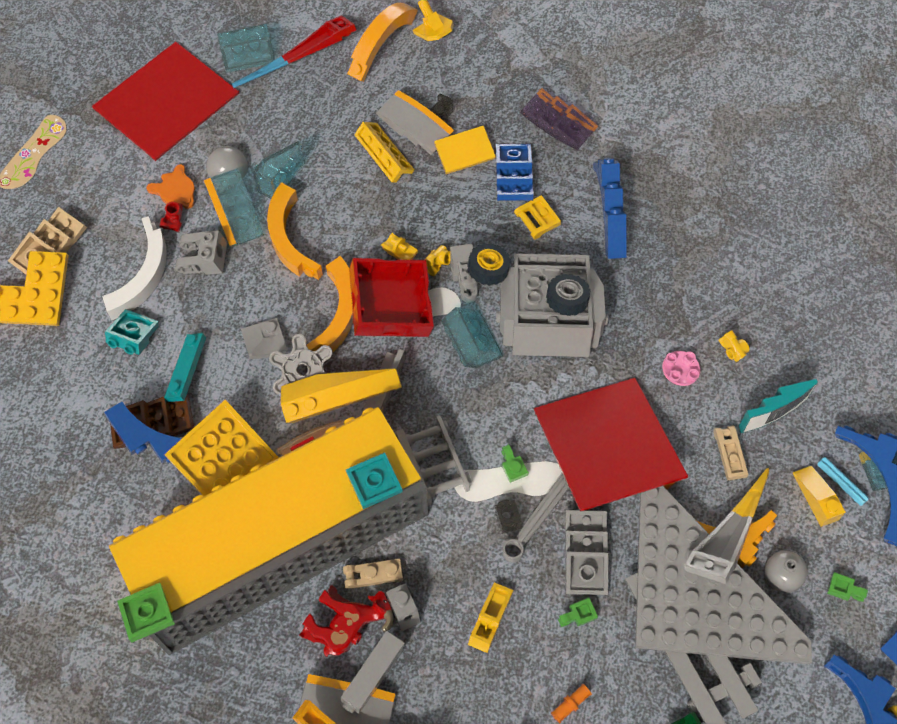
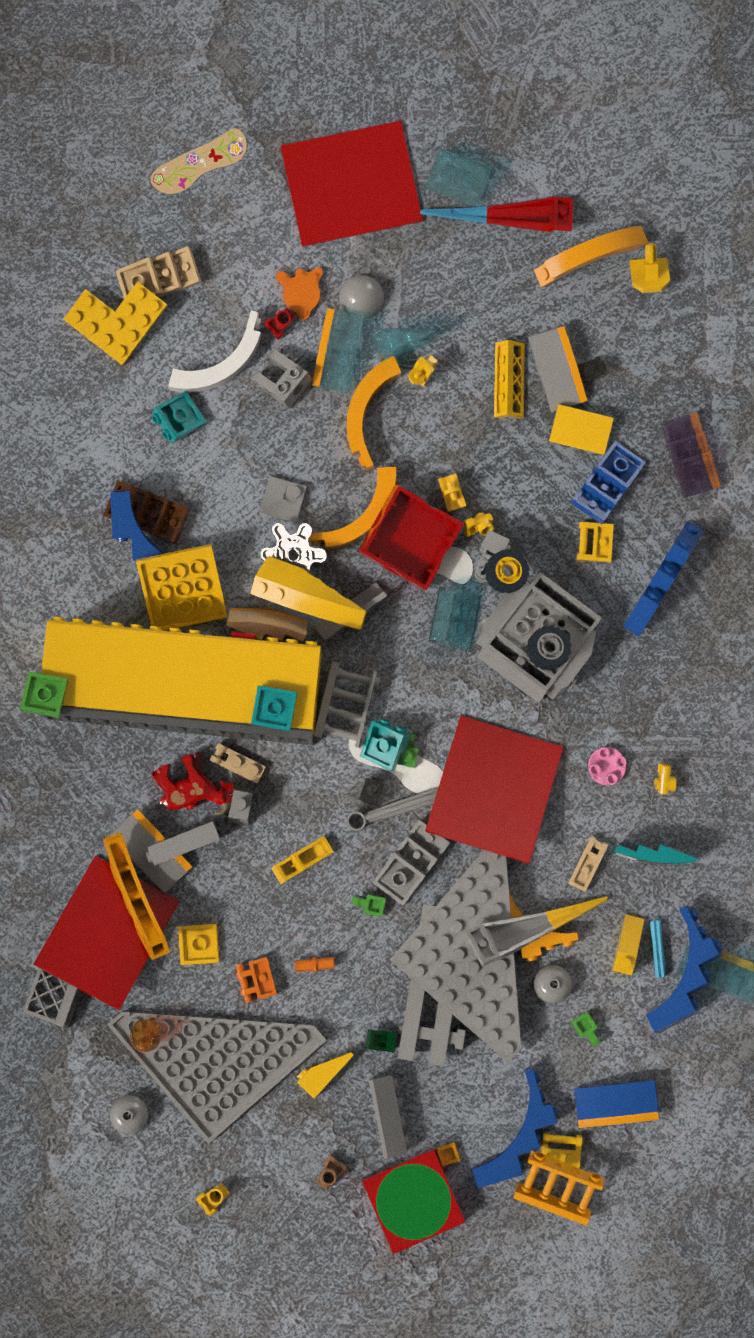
camera: 35 degrees right, 20 degrees up
teal plate [164,333,206,402] -> none
none -> teal plate [360,718,411,771]
none -> yellow hips [408,354,438,387]

